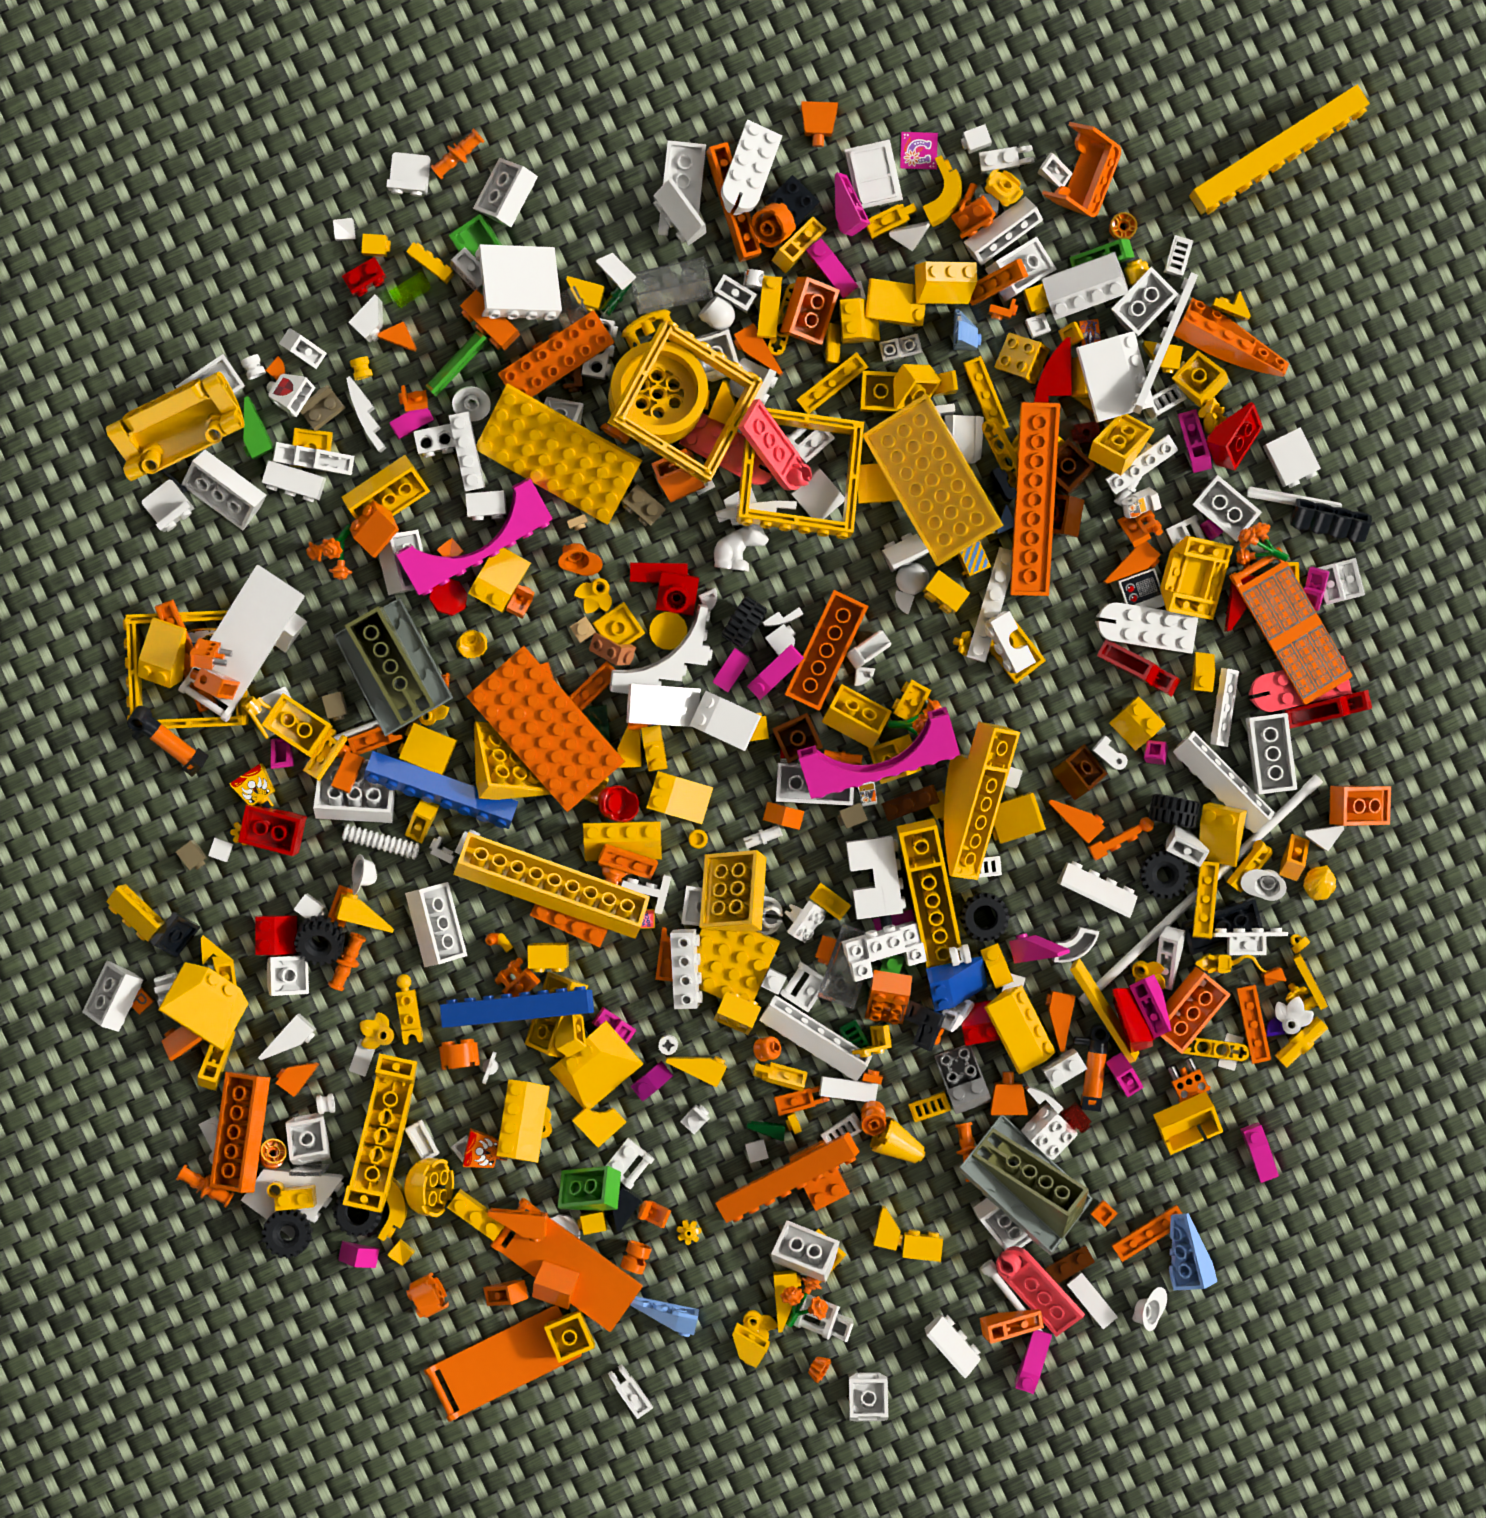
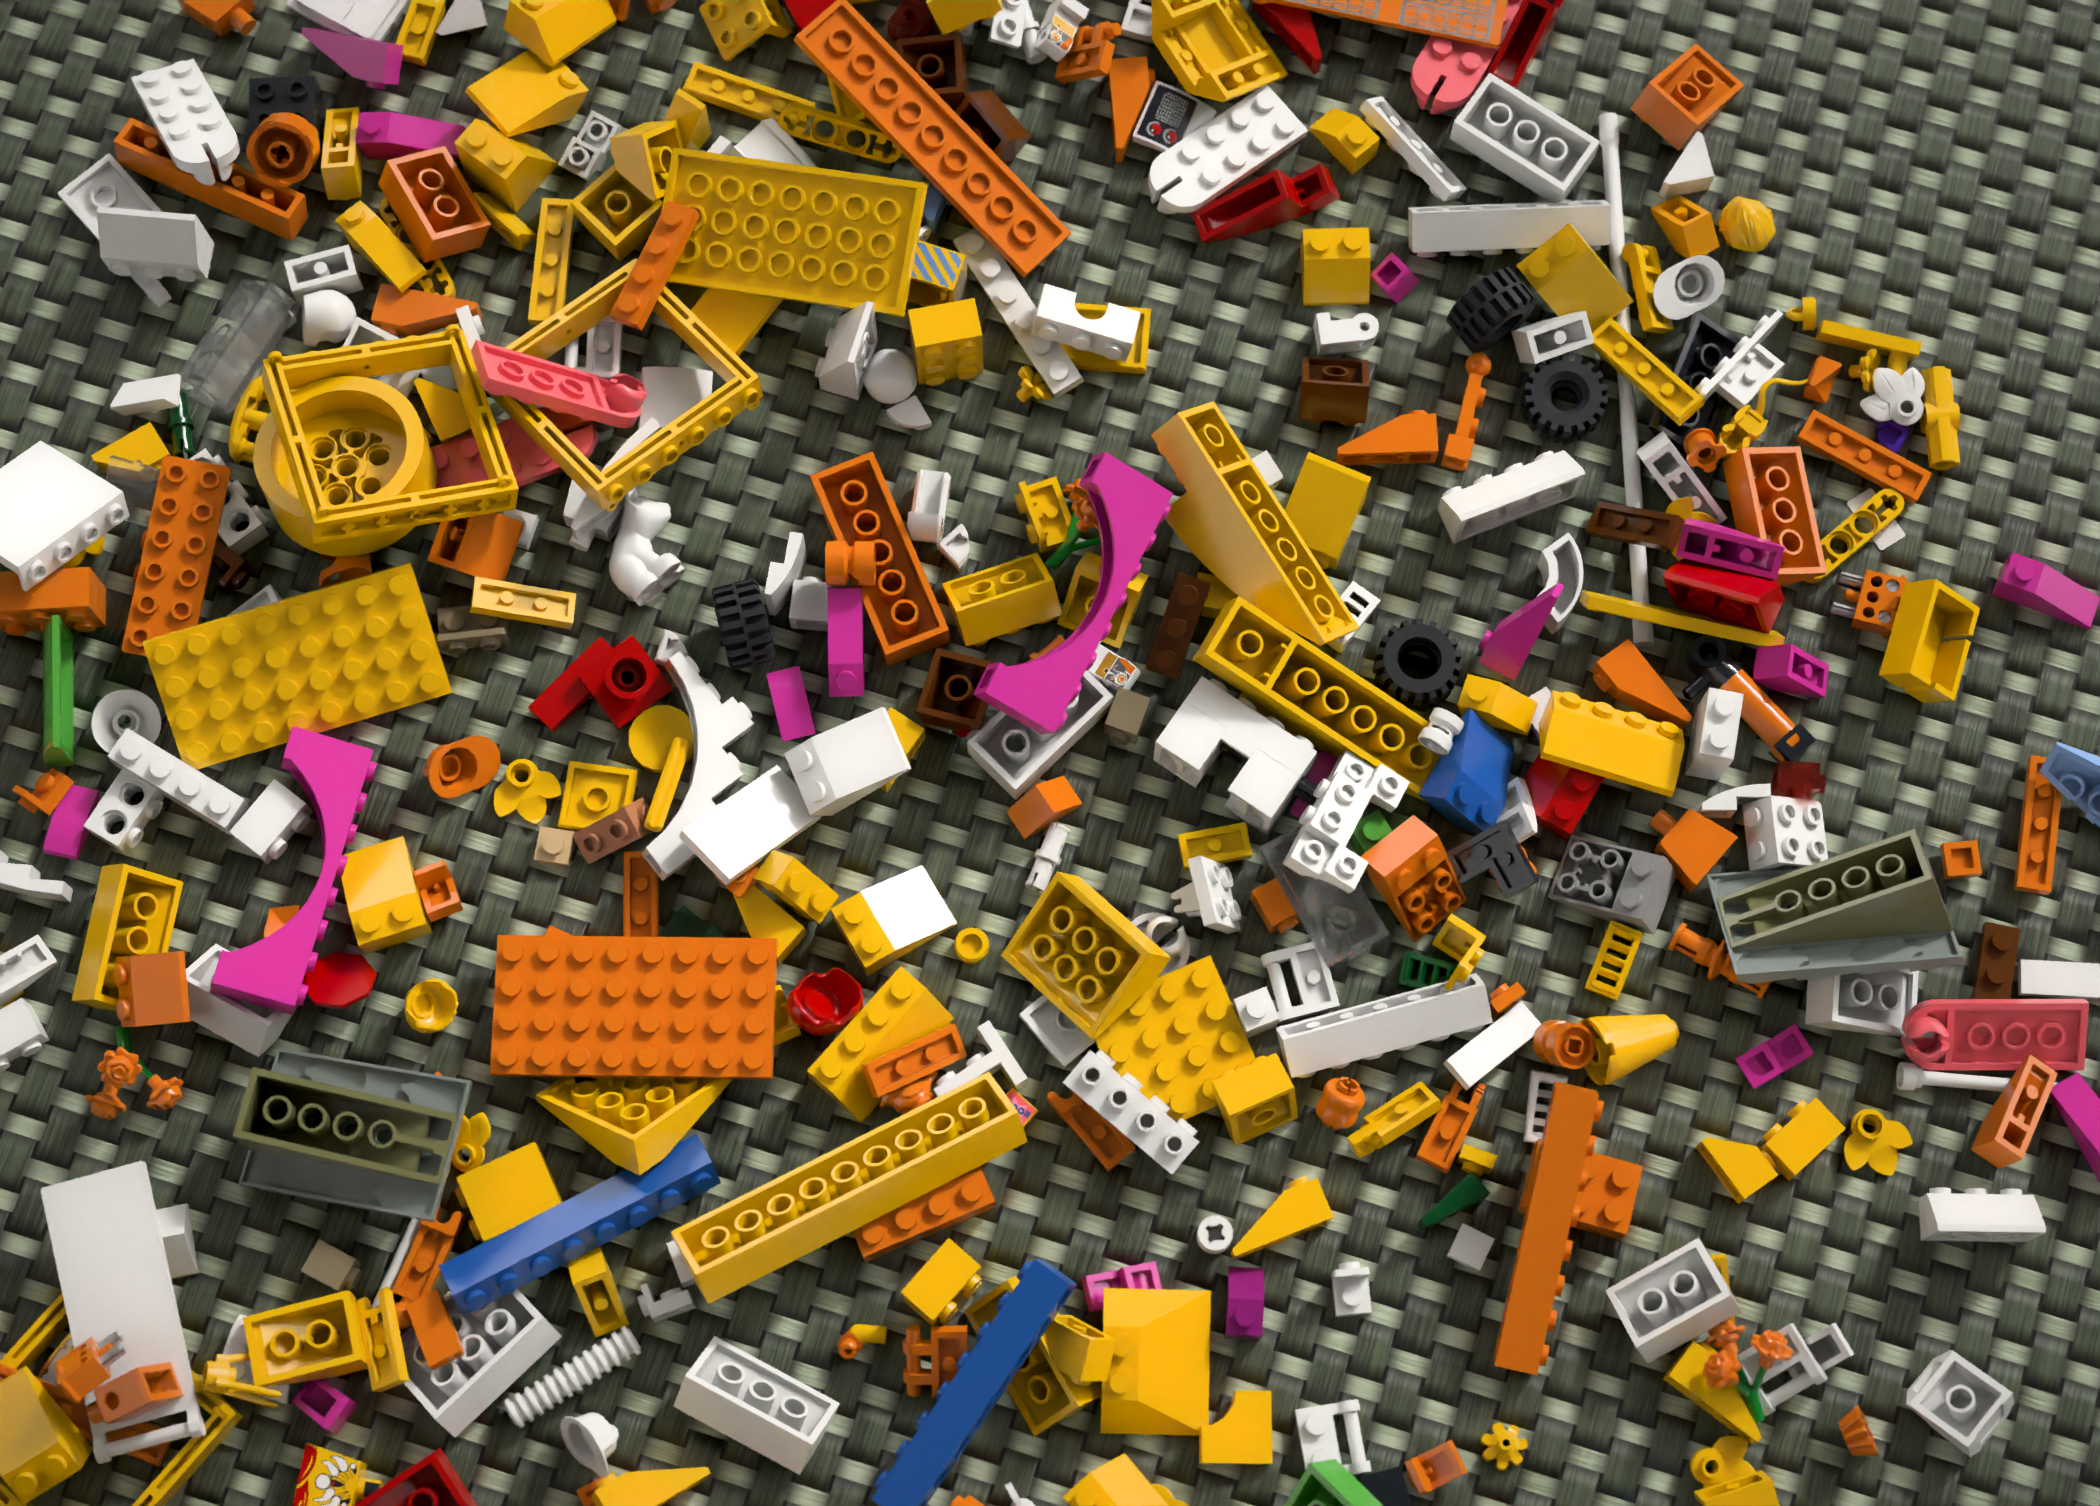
camera: 50 degrees left, 15 degrees down
tan plate [567,514,589,531] -> none
white leg [743,269,764,292] -> none
light blue wedge [953,309,981,350] -> none
black plate [990,467,1017,502] -> none
none -> yellow plate [470,577,576,629]
none -> orange plate [610,200,700,330]
none -> yellow axle [644,737,691,832]
none -> orange wheel [825,541,876,586]
none -> reddish brown plate [1586,501,1685,552]
none -> orange brick [1683,428,1726,472]
none -> dark pink slope [1735,1024,1815,1089]
none -> yellow plate [1843,1109,1913,1176]

